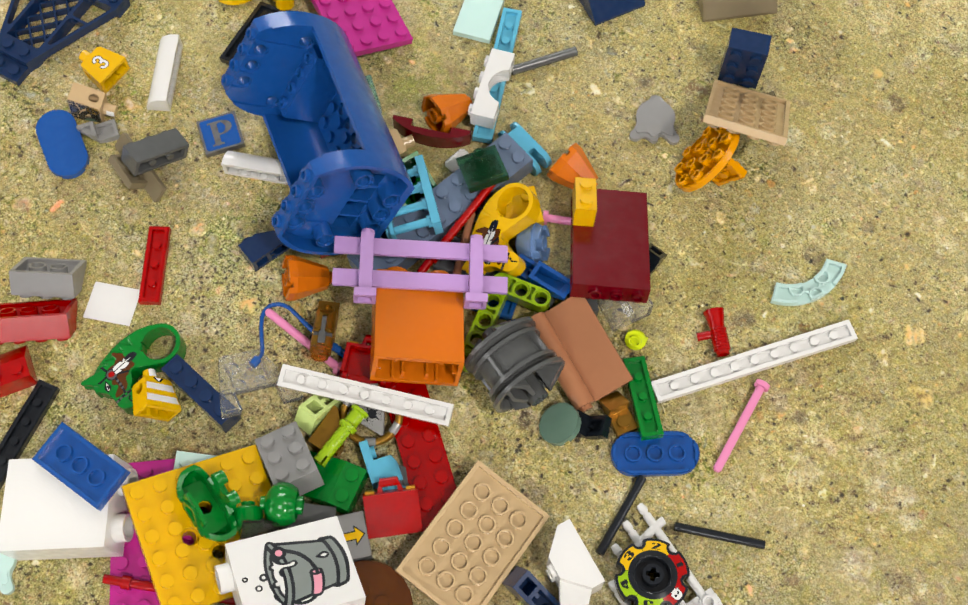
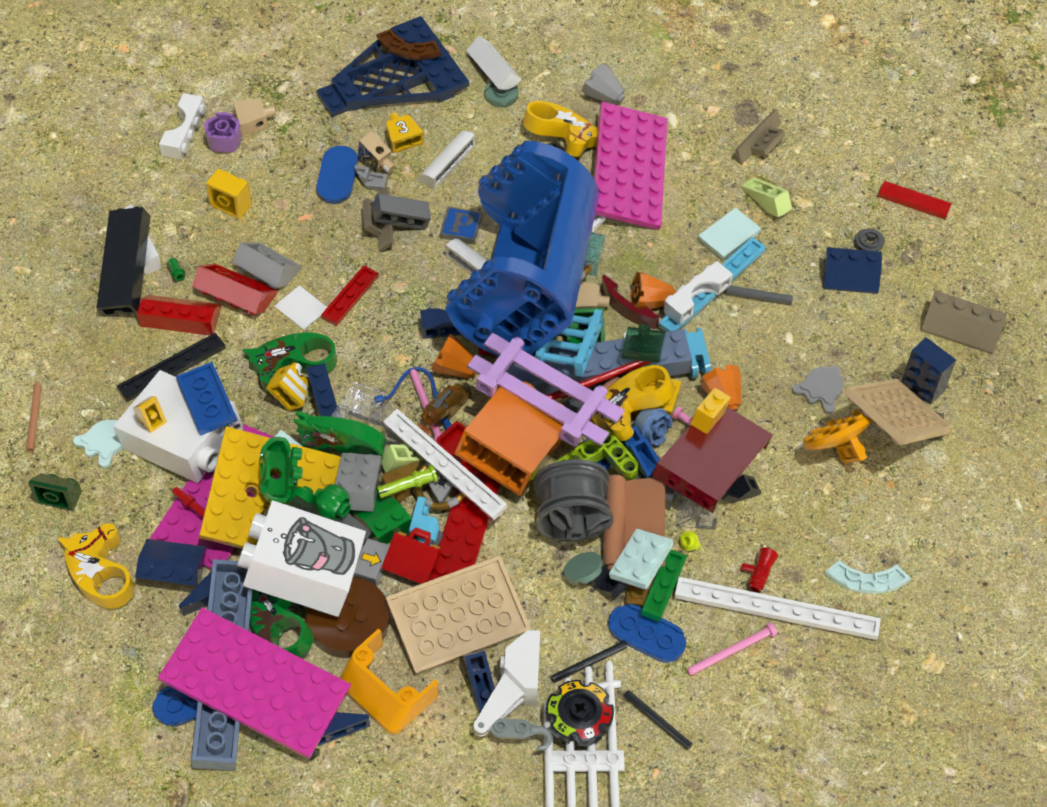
camera: 30 degrees right, 10 degrees down
none -> yellow slope [133,396,167,433]
none -> green animal [294,411,386,460]
none -> light aqua plate [609,529,674,590]

